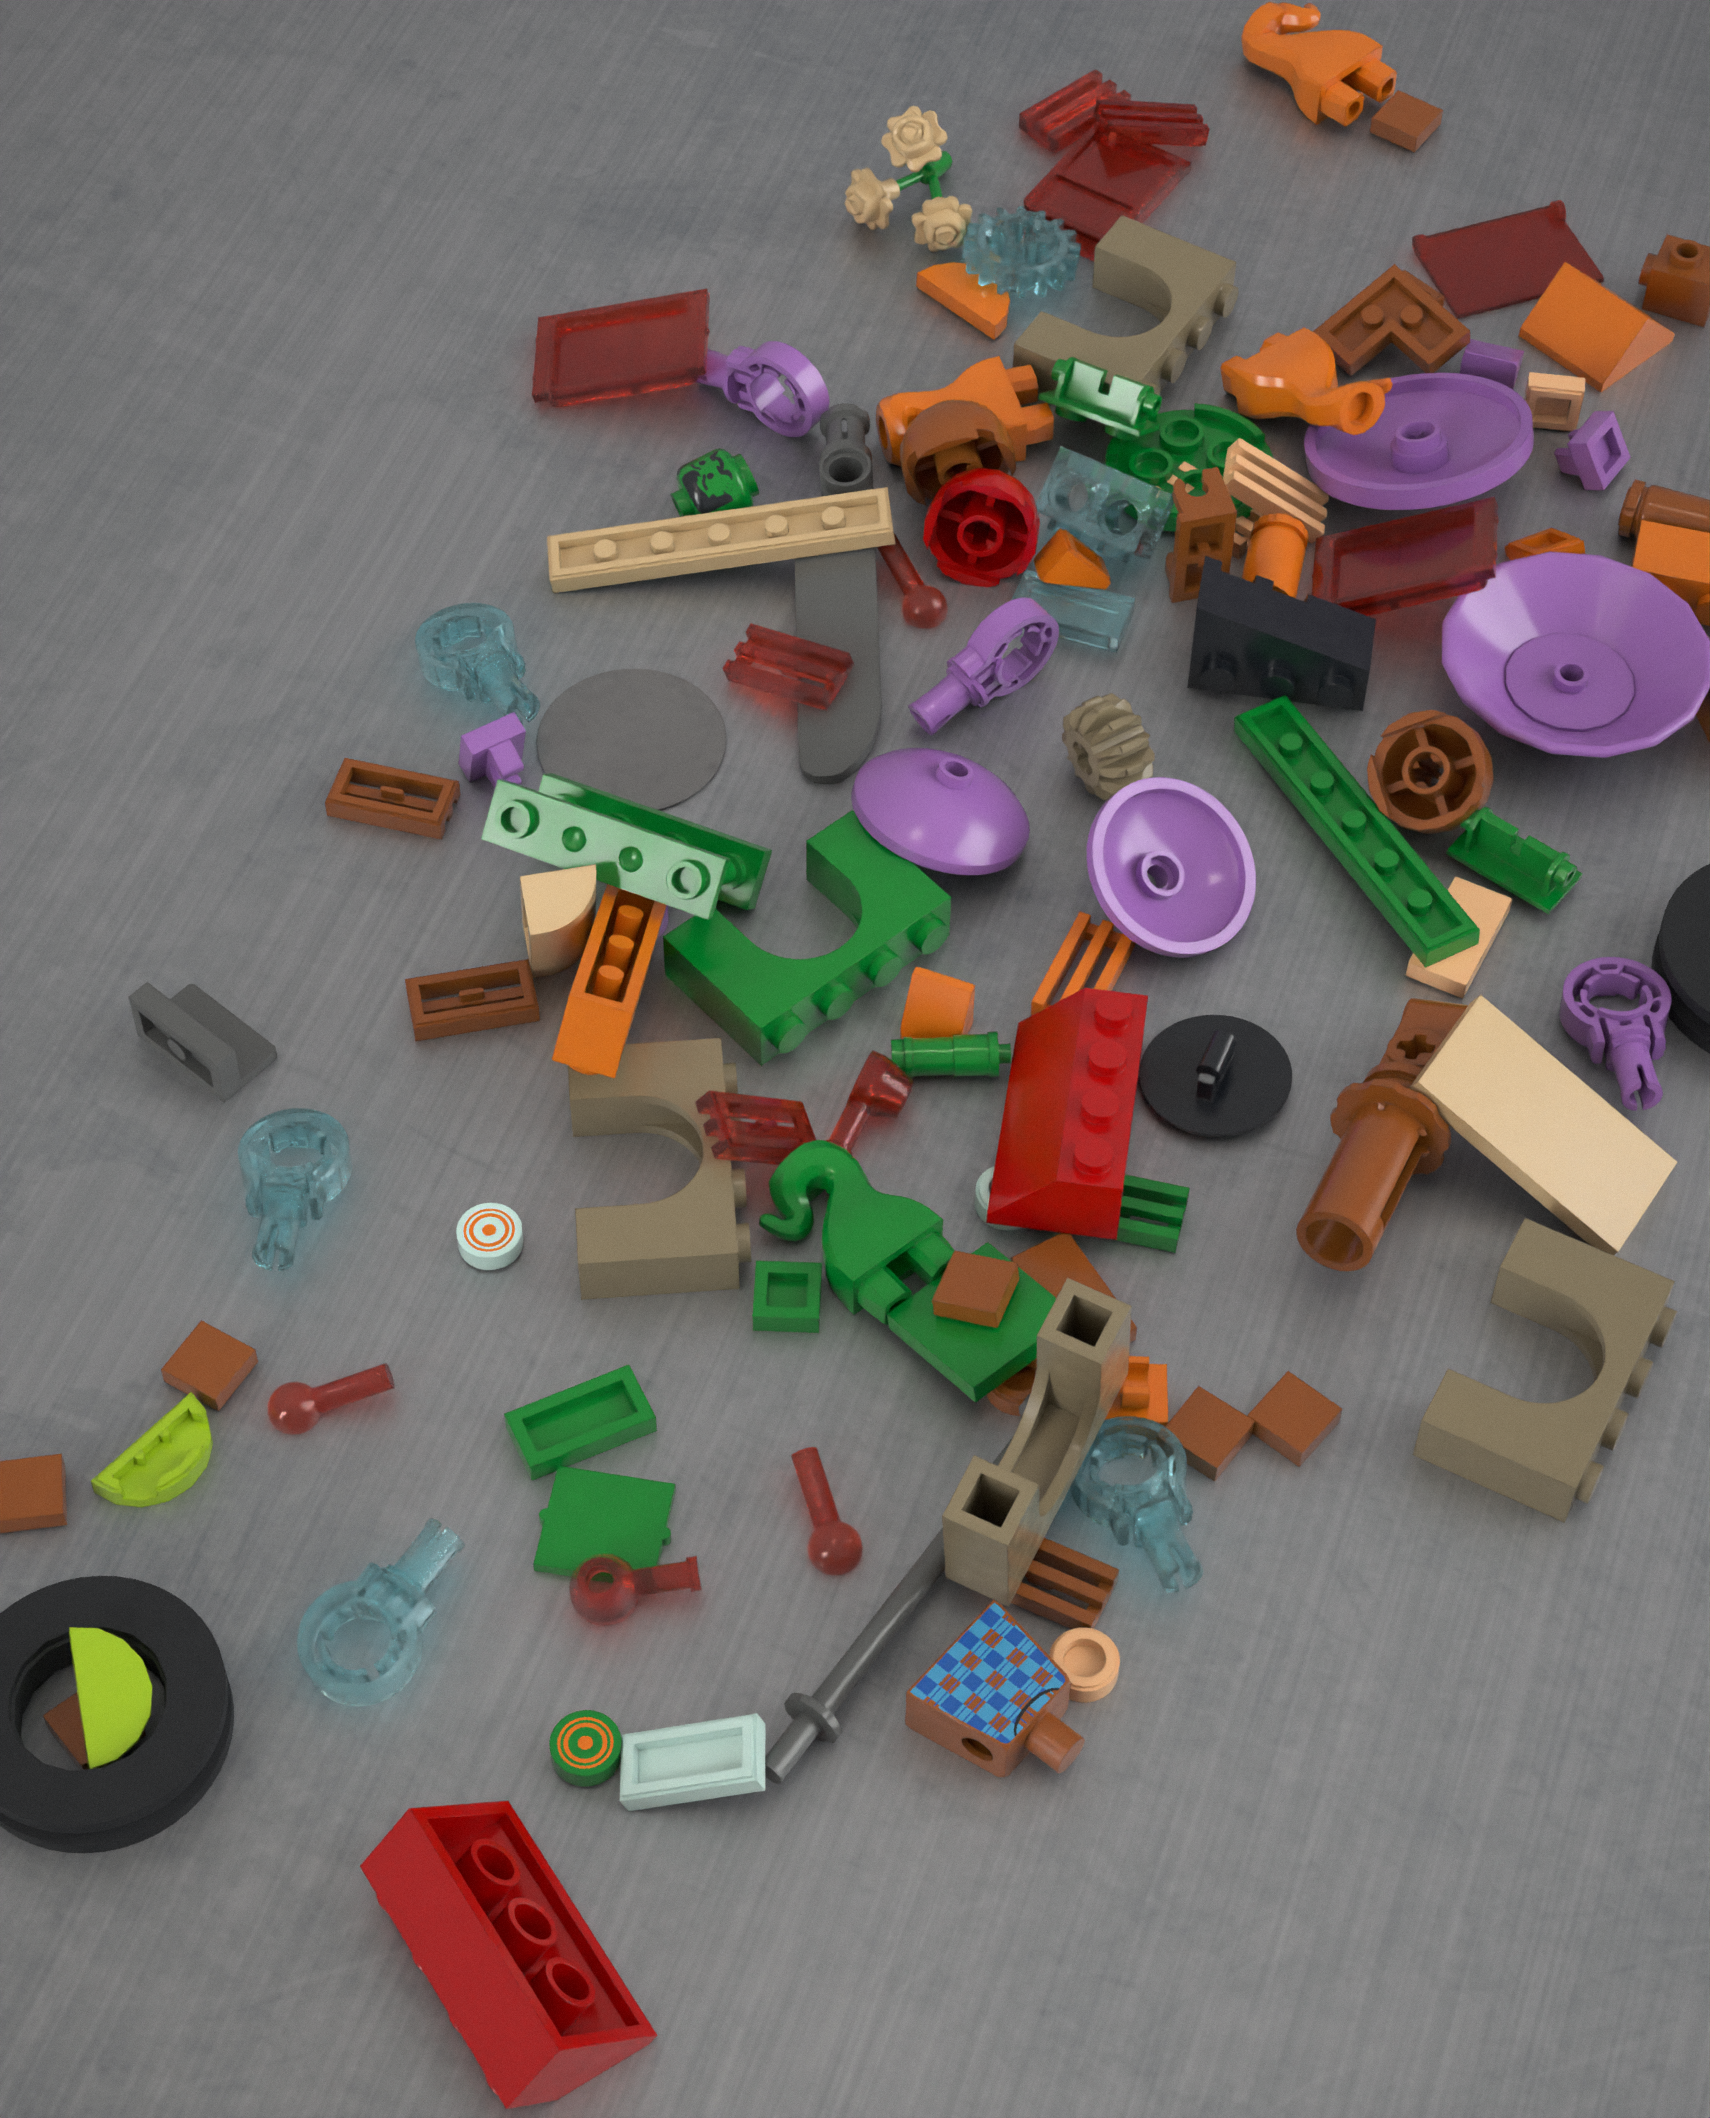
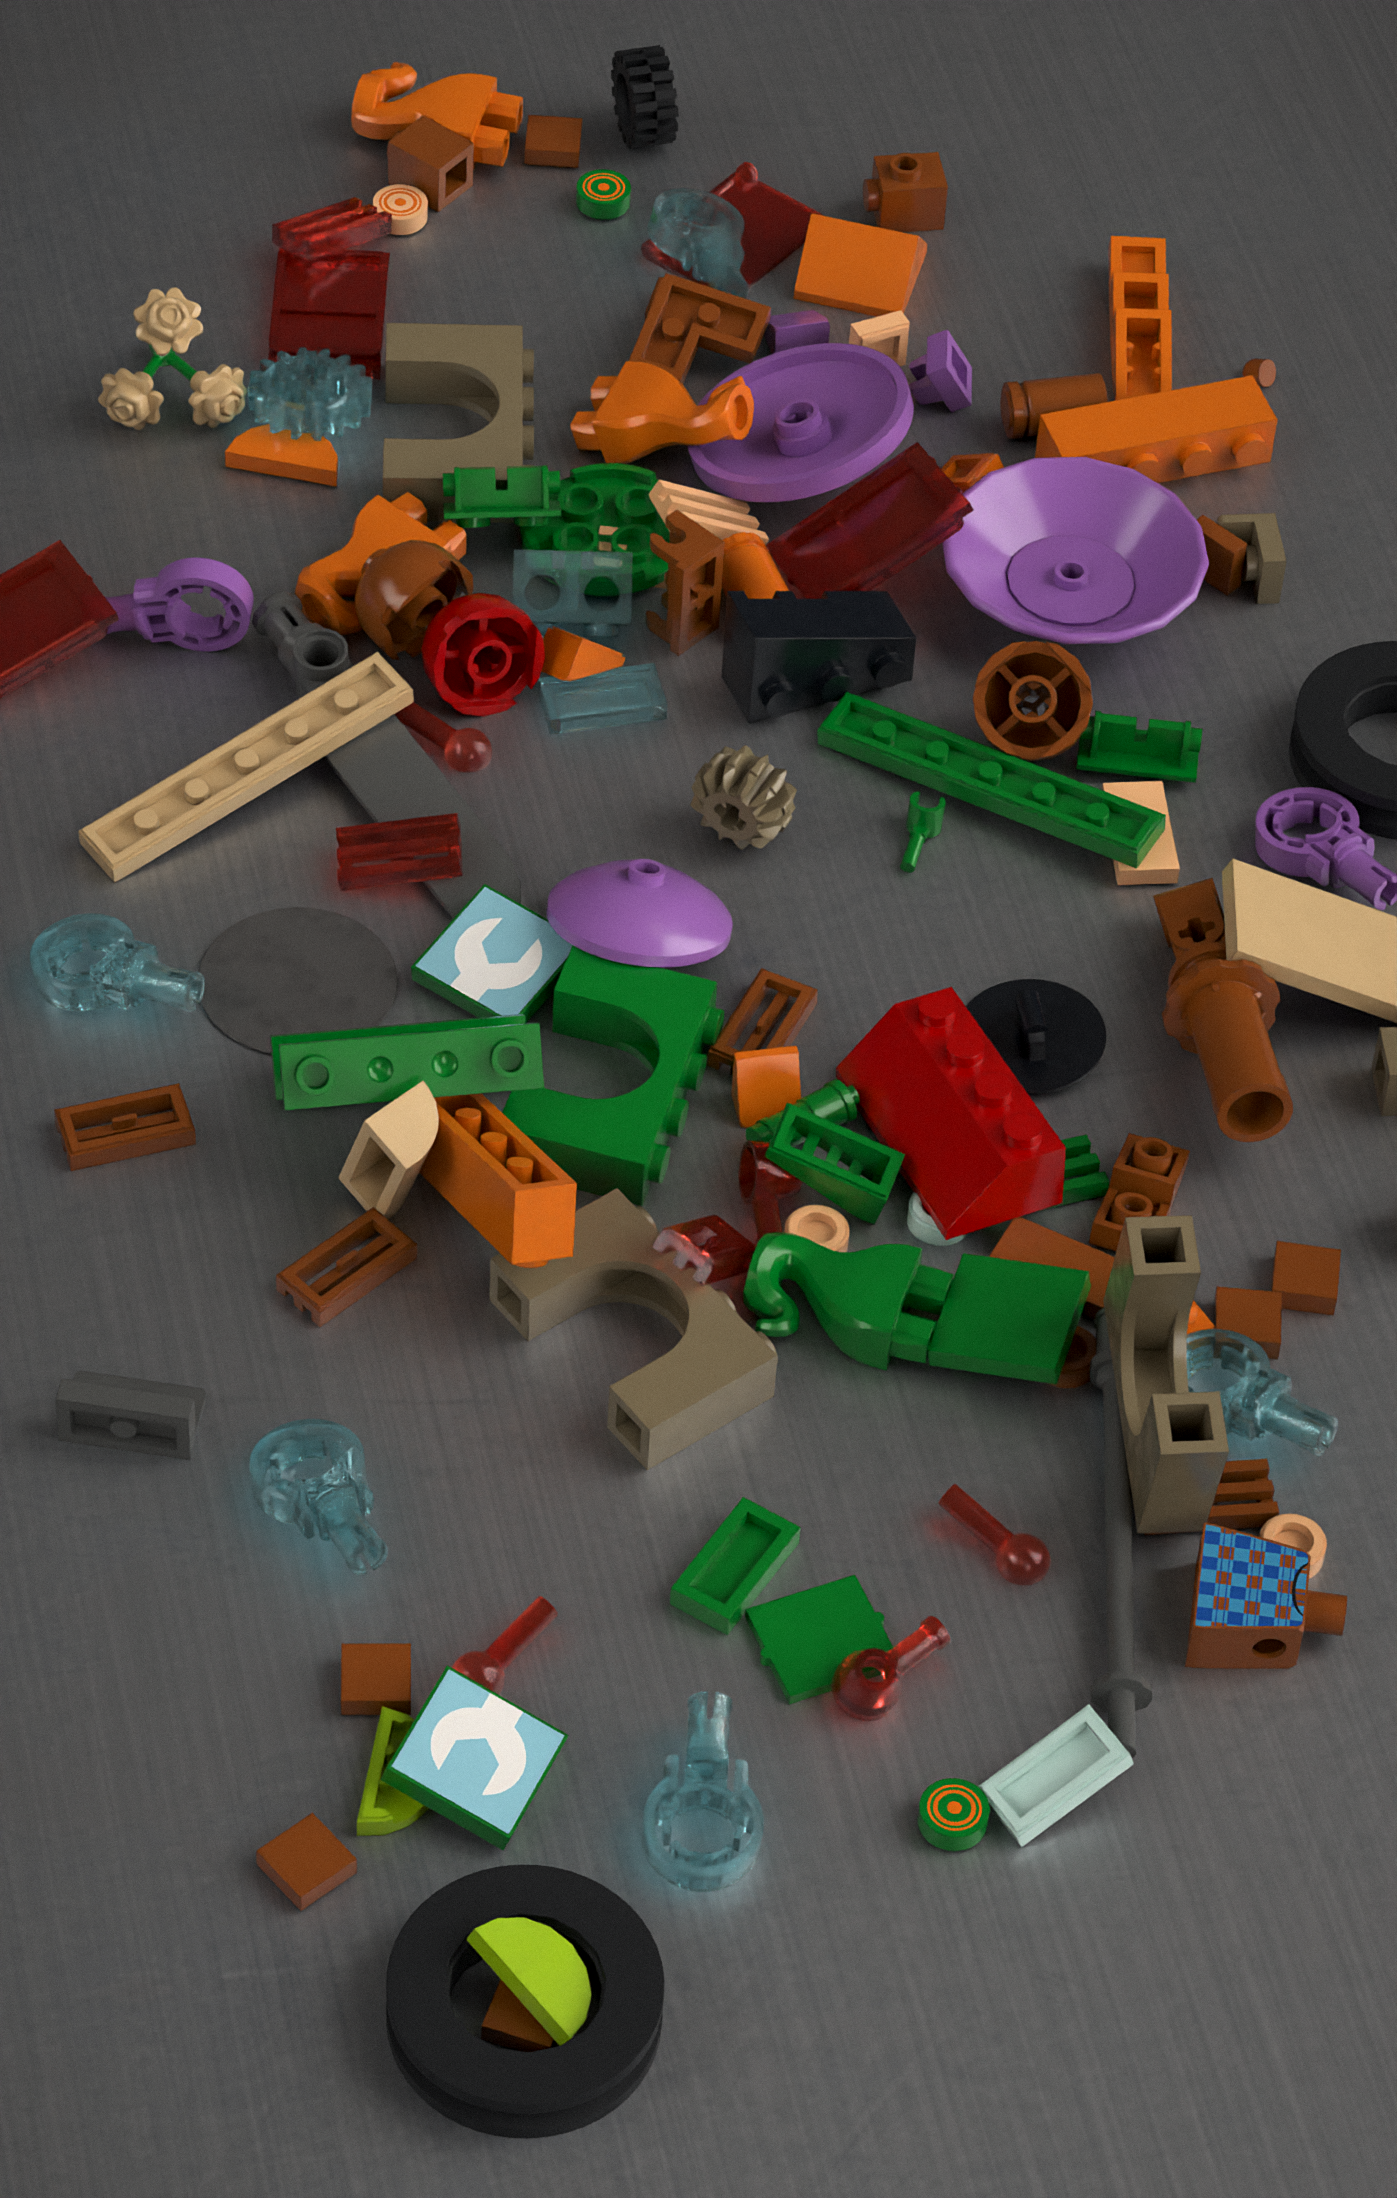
camera: 35 degrees left, 5 degrees down
red slope [360,1801,657,2109] -> none
light aqua tile [456,1203,524,1270] -> none
medium lavender tile [458,712,526,788] -> none
green head [670,448,759,517] -> none
green tile [752,1260,822,1333] -> none
medium lavender pin [908,597,1059,736] -> none
dark orange tile [932,1250,1019,1328] -> none
clear red tile [1019,69,1131,154] -> none
orange tile [1031,911,1136,1015] -> none
medium lavender dish [1086,777,1256,958] -> none
none -> light nougat tile [373,184,428,235]
none -> tile [380,1665,569,1850]
none -> dark orange brick [386,116,474,212]
none -> tile [411,884,574,1023]
none -> green tile [576,169,631,220]
none -> black tyre [611,45,679,149]
none -> clear light blue pin [647,188,749,298]
none -> dark orange tile [707,968,818,1075]
none -> green slope [764,1102,905,1225]
none -> light nougat tile [784,1205,850,1253]
none -> green hand [900,791,945,873]
none -> dark orange slope [1089,1133,1190,1251]

